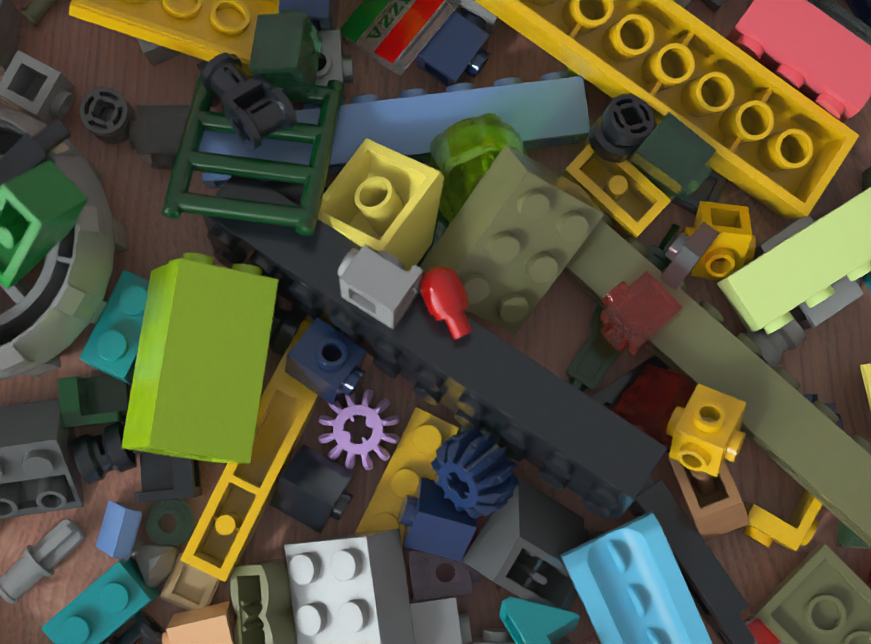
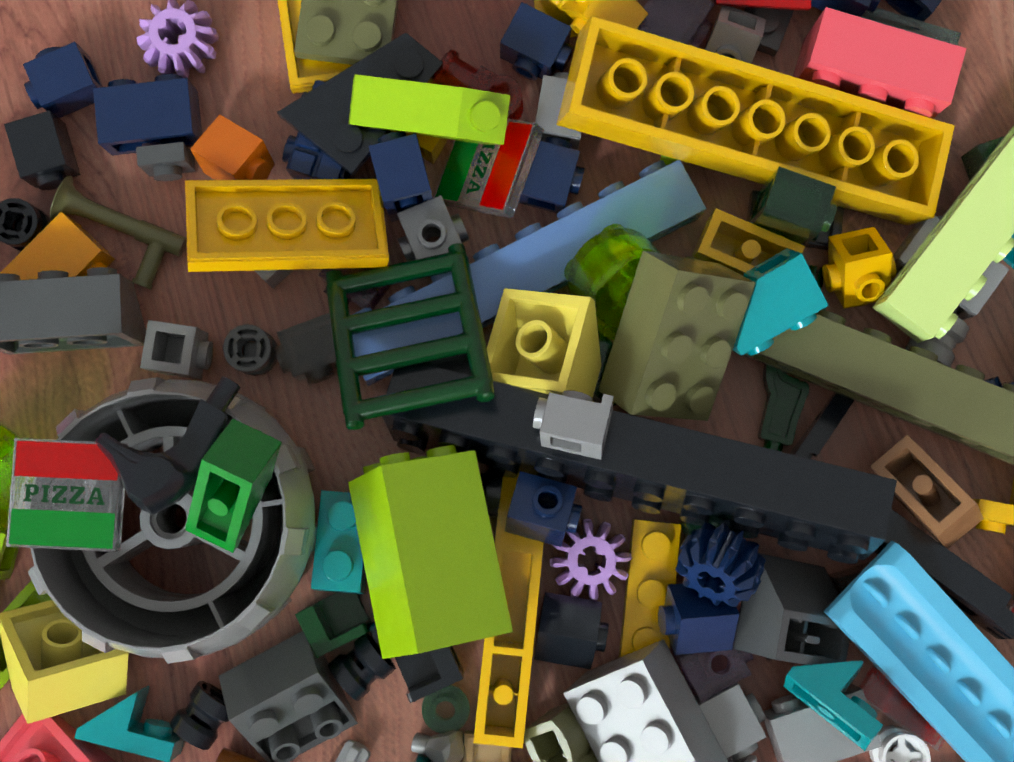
camera: 20 degrees left, 0 degrees up
medium blue tile [95,500,143,560] -> none
black connector [200,52,297,151] -> none
clear green brick [249,10,322,93] -> none
red cylinder [420,266,473,339] -> none
black wheel [588,94,655,163] -> none
clear red brick [600,270,683,357] -> none
clear red brick [616,364,694,453] -> none
dark grey plate [660,221,719,289] -> none
yellow brick [666,383,747,477] -> none
none -> teal slope [733,248,829,356]

